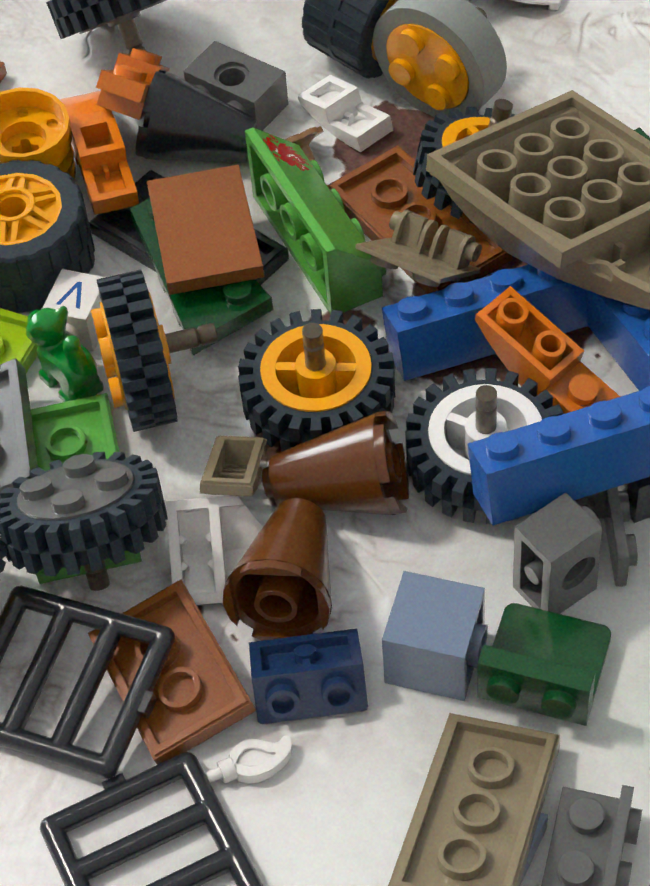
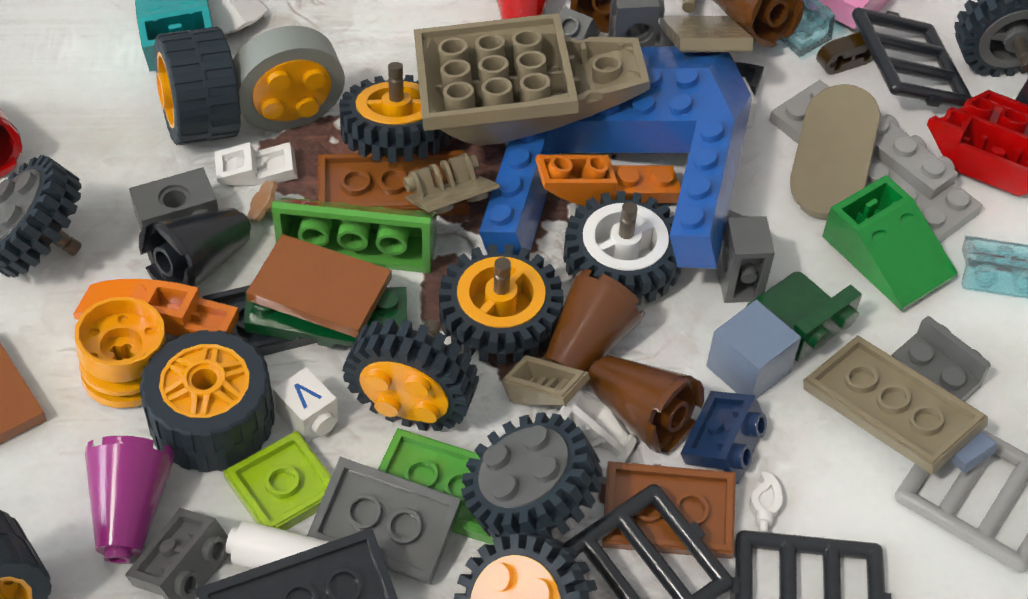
camera: 65 degrees left, 0 degrees up
green animal [26,306,104,402] -> none
orange slope [96,48,170,120] -> none

